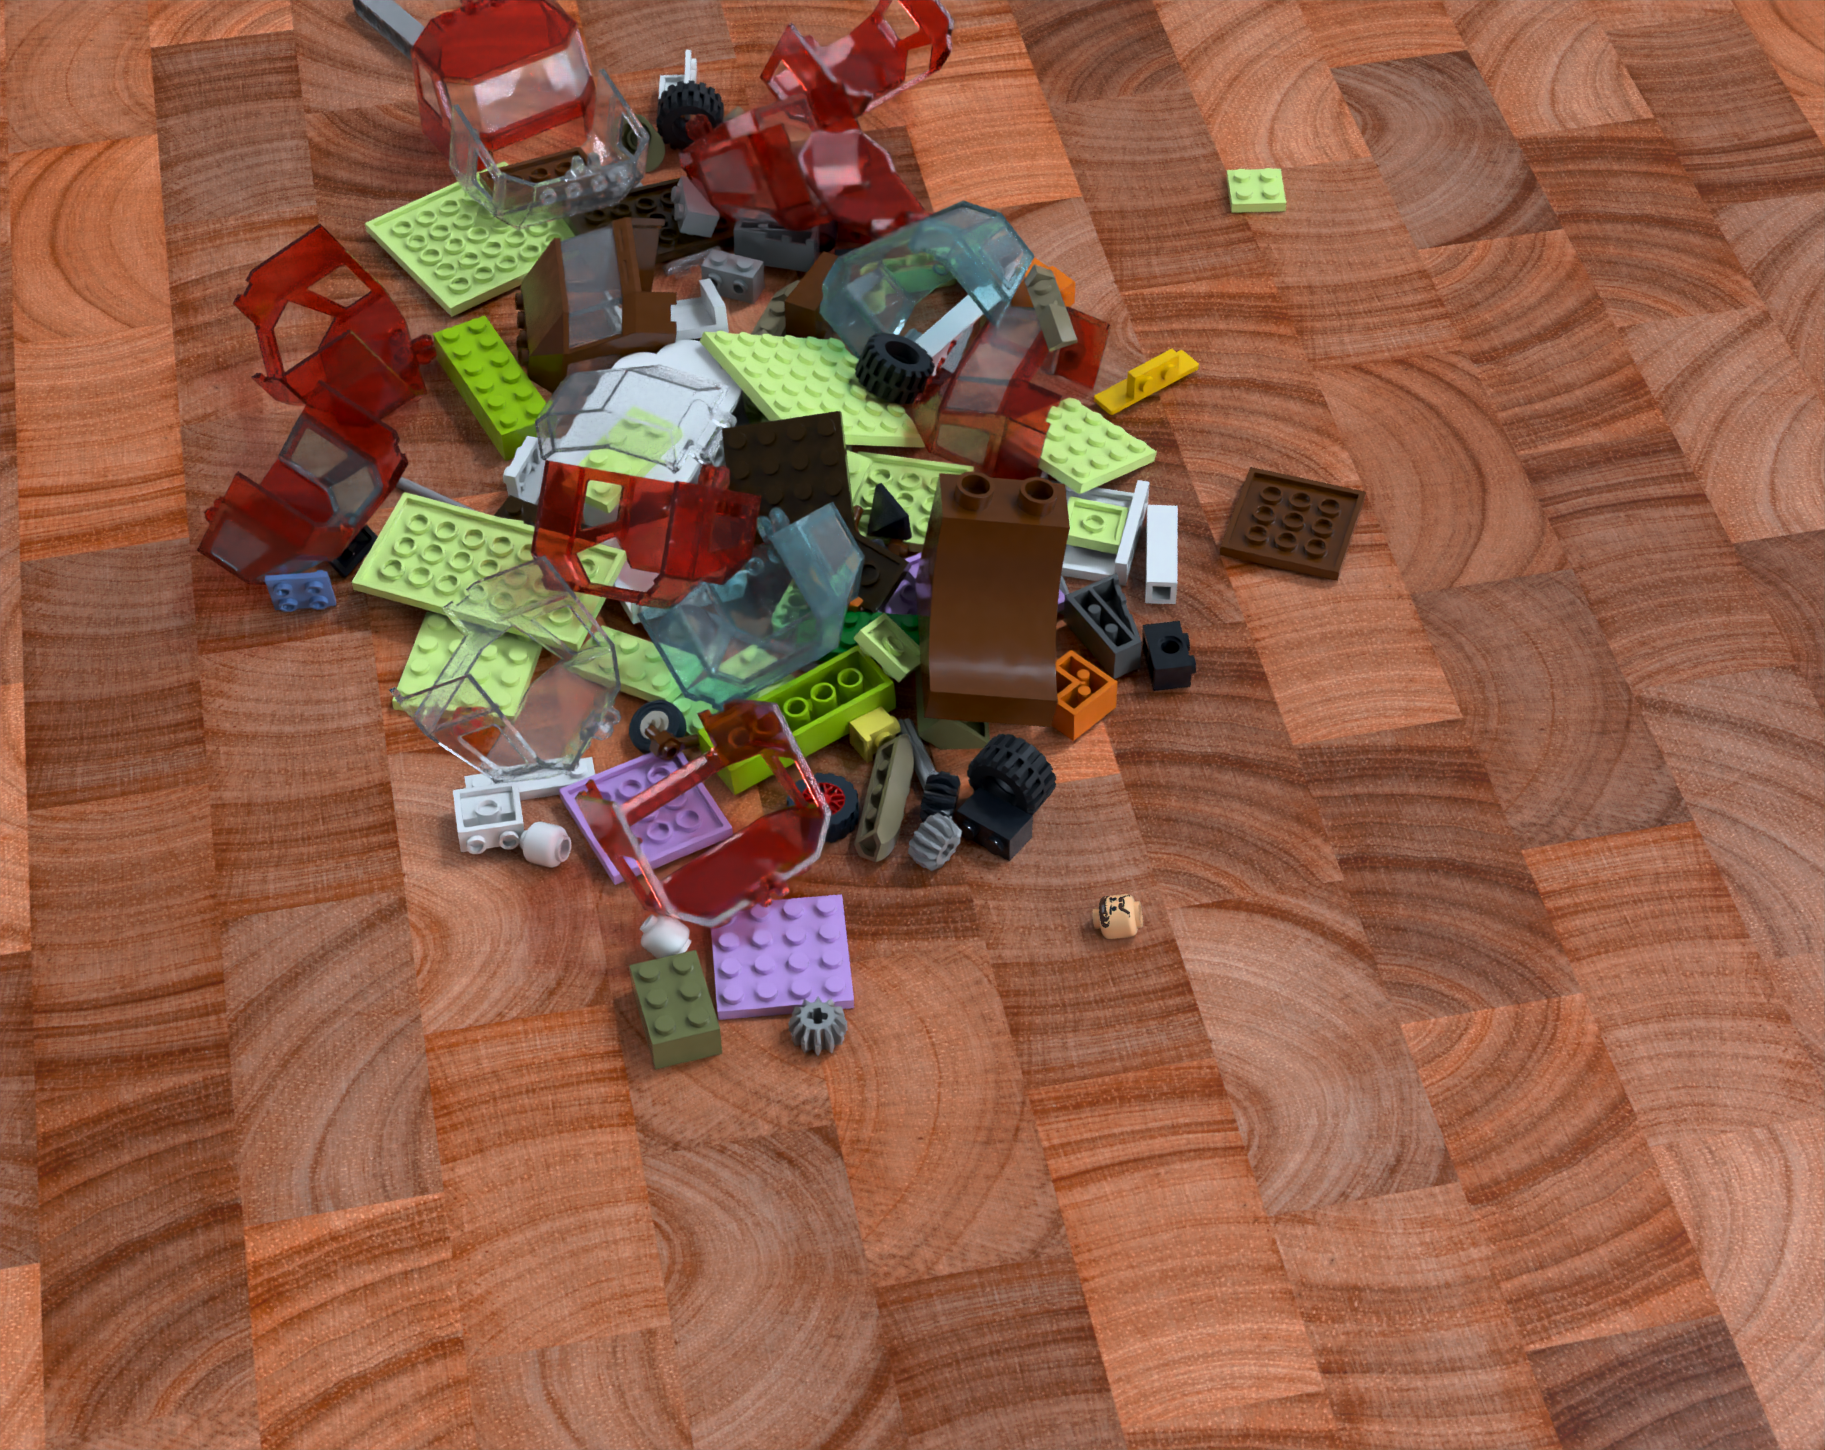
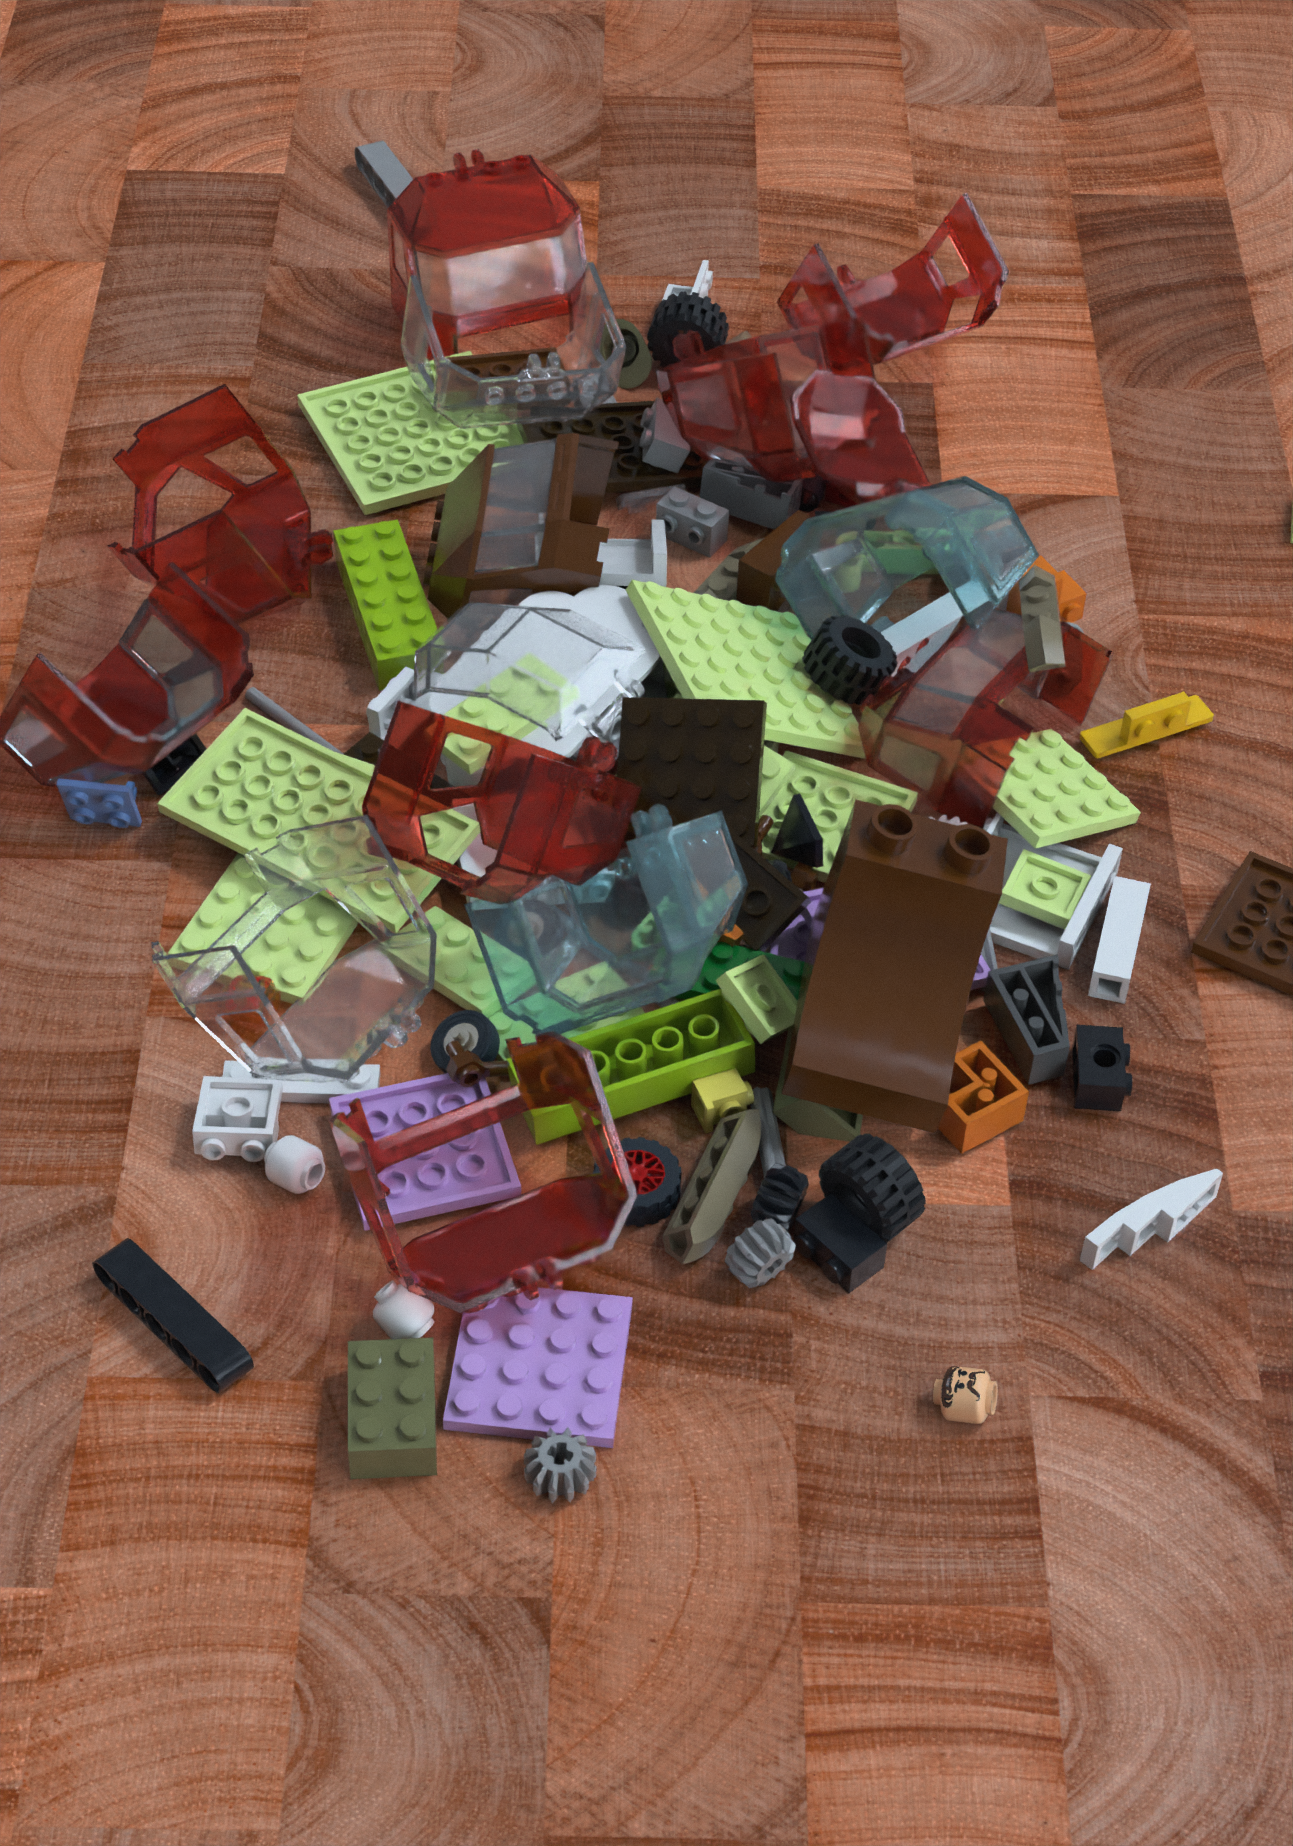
camera: 10 degrees right, 0 degrees up
none -> black beam [92,1238,254,1394]
none -> white slope [1080,1169,1223,1270]

